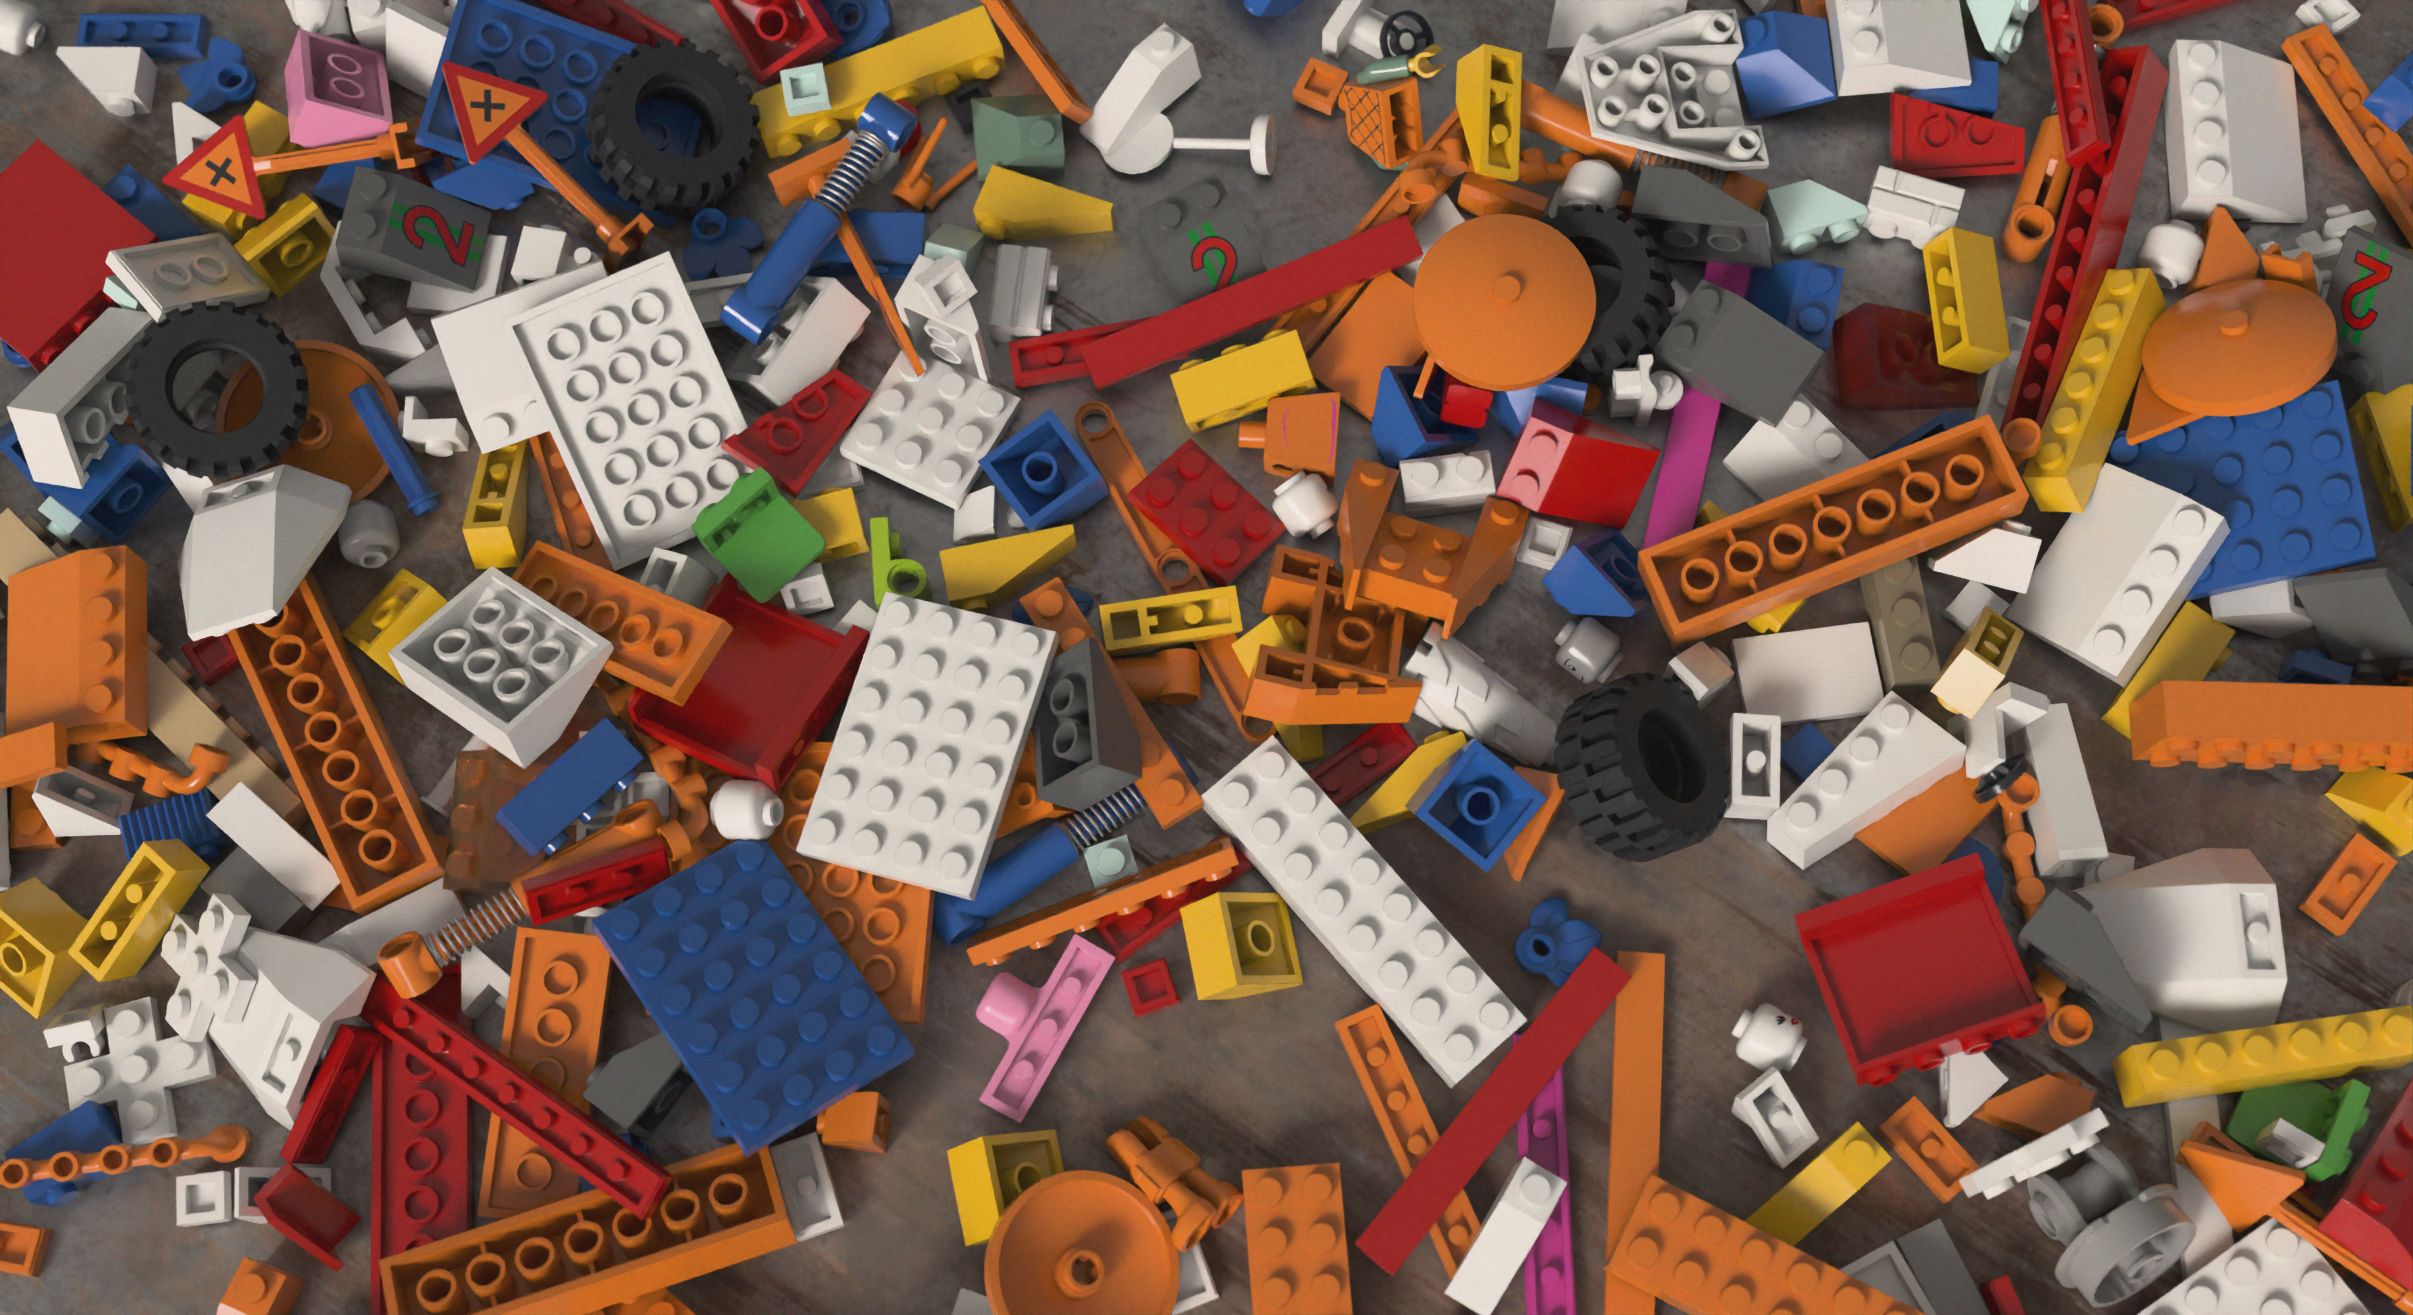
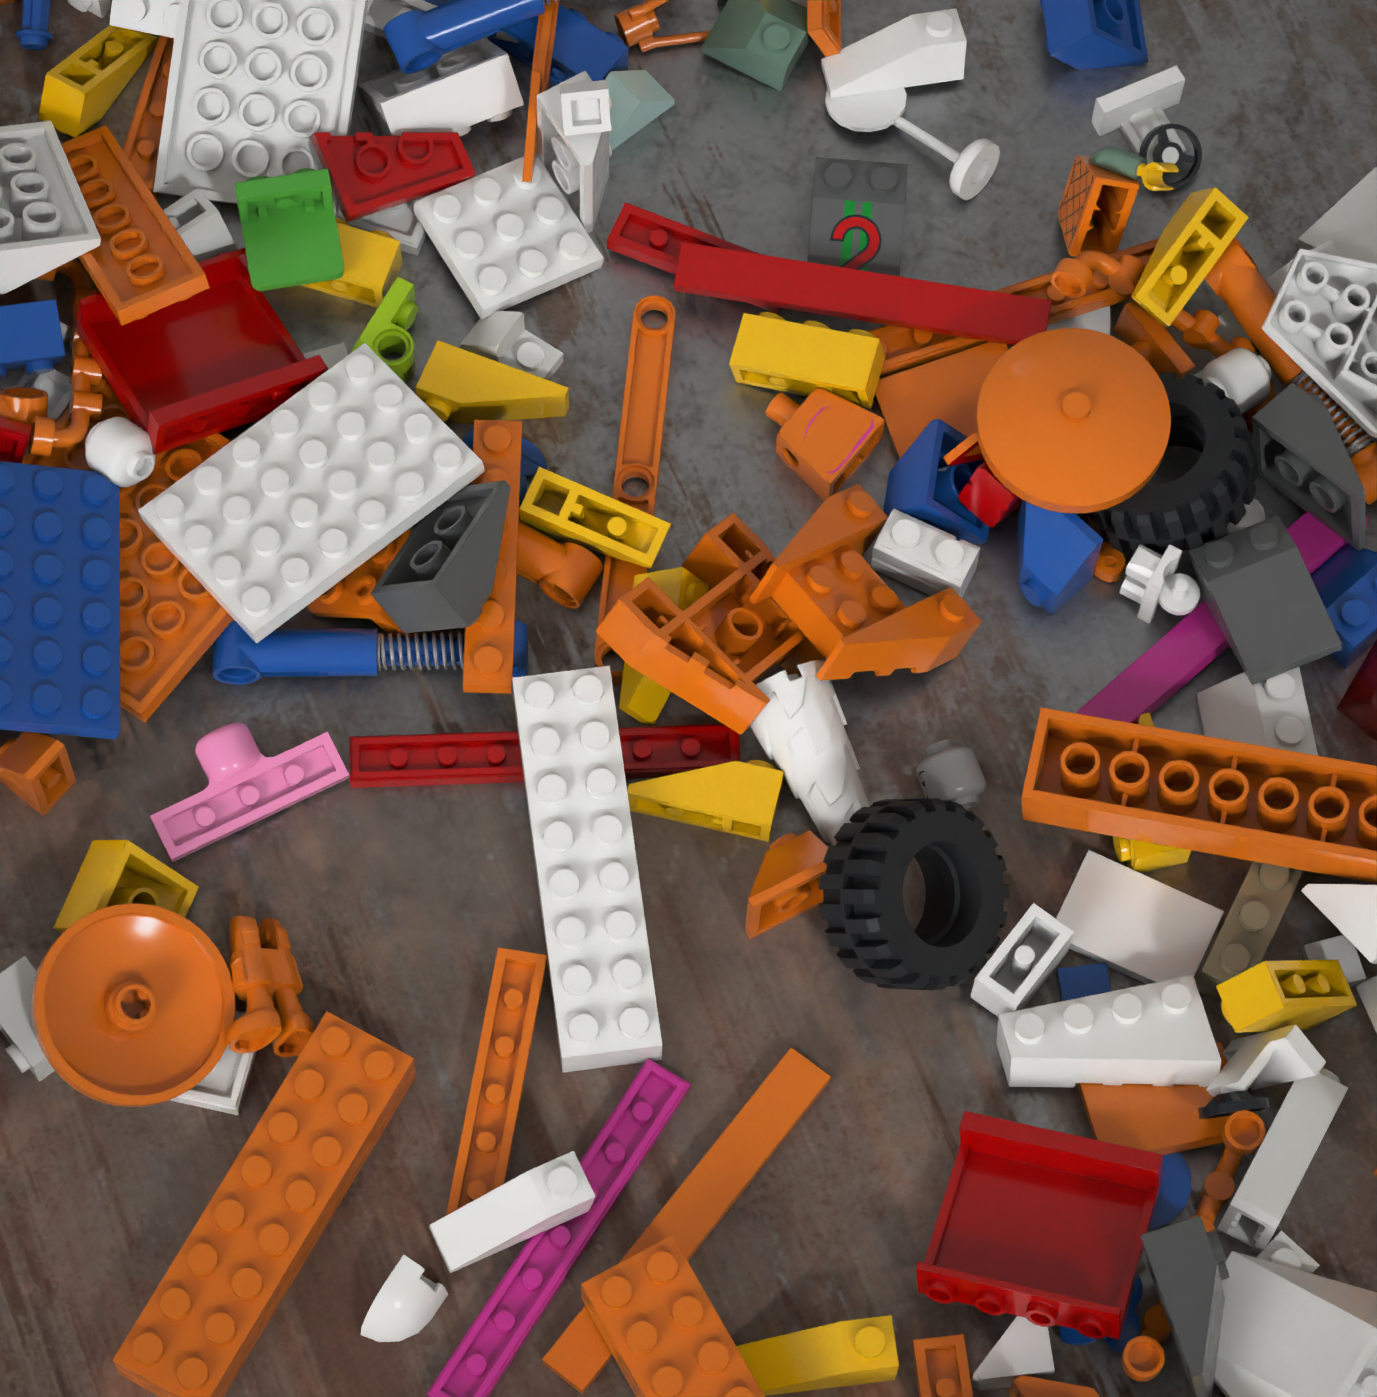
camera: 25 degrees right, 5 degrees down
white tile [780,561,834,616] -> none
orange plate [966,836,1239,966] -> none
yellow slope [973,165,1116,241] -> none
blue slope [978,409,1110,532] -> none
white brick [987,244,1060,343] -> none
light aqua plate [1083,835,1138,888] -> none
red tile [1121,957,1181,1019] -> none
red plate [1127,438,1287,587] -> none
yellow slope [1180,892,1304,1000] -> none
white head [1272,470,1339,540] -> none
orange plate [1292,57,1349,116] -> none
red tile [1354,946,1632,1277] -> none
blue slope [1405,738,1548,873] -> none
red slope [1495,397,1661,529] -> none
blue plate [1514,897,1603,988] -> none
white tile [1516,515,1573,570] -> none
blue slope [1541,527,1654,617] -> none
white slope [1663,640,1735,710] -> none
white head [1731,1003,1808,1072] -> none
white slope [1731,1066,1819,1169] -> none

